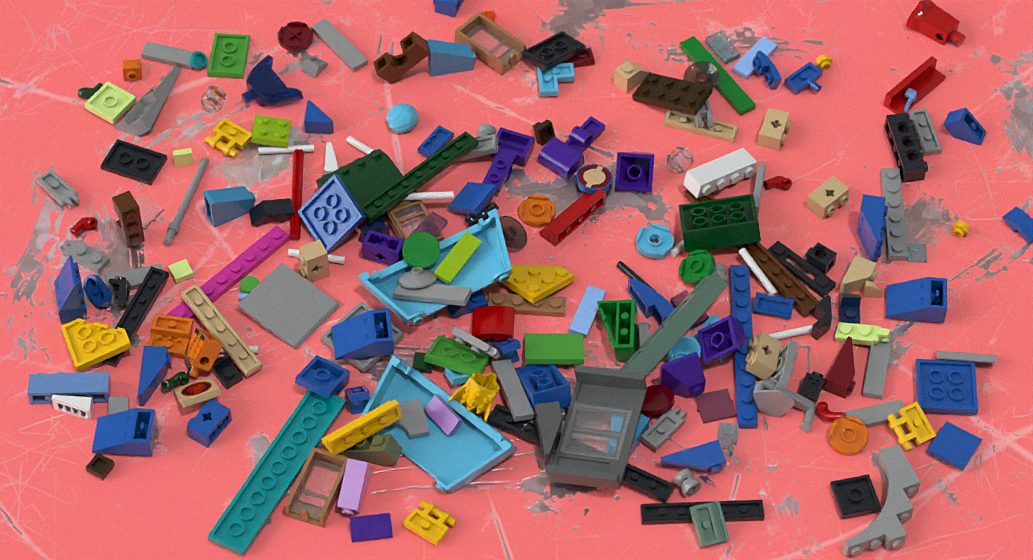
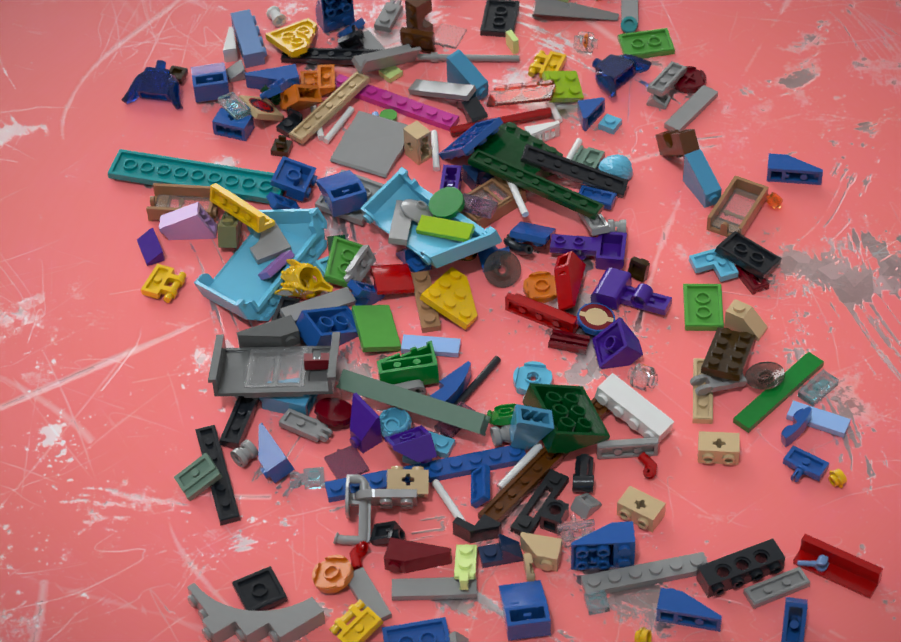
camera: 80 degrees right, 5 degrees down
none -> clear blue torso [121,60,183,109]
none -> clear light blue plate [218,92,251,120]
none -> blue plate [260,78,293,100]
none -> white bush [266,6,287,27]
none -> dark brown tile [271,135,293,158]
none -> dark red piece [304,353,330,370]
none -> white bar [323,106,355,144]
none -> light grey panel [351,44,422,74]
none -> reddish brown plate [400,27,436,54]
none -> light grey tile [408,79,476,101]
none -> clear red windscreen [486,80,556,107]
none -> dark azure slope [509,404,554,450]
none -> black tile [520,144,628,198]
none -> dark red tile [548,329,590,355]
none -> red slope [554,251,586,311]
none -> clear hips [557,514,595,548]
none -> light grey slope [571,493,602,520]
none -> sand green plate [572,145,605,169]
none -> black piece [572,454,594,493]
none -> medium azure plate [598,113,622,135]
none -> light grey tile [647,61,687,97]
none -> blue slope [656,588,722,632]
none -> bright green tile [683,284,724,331]

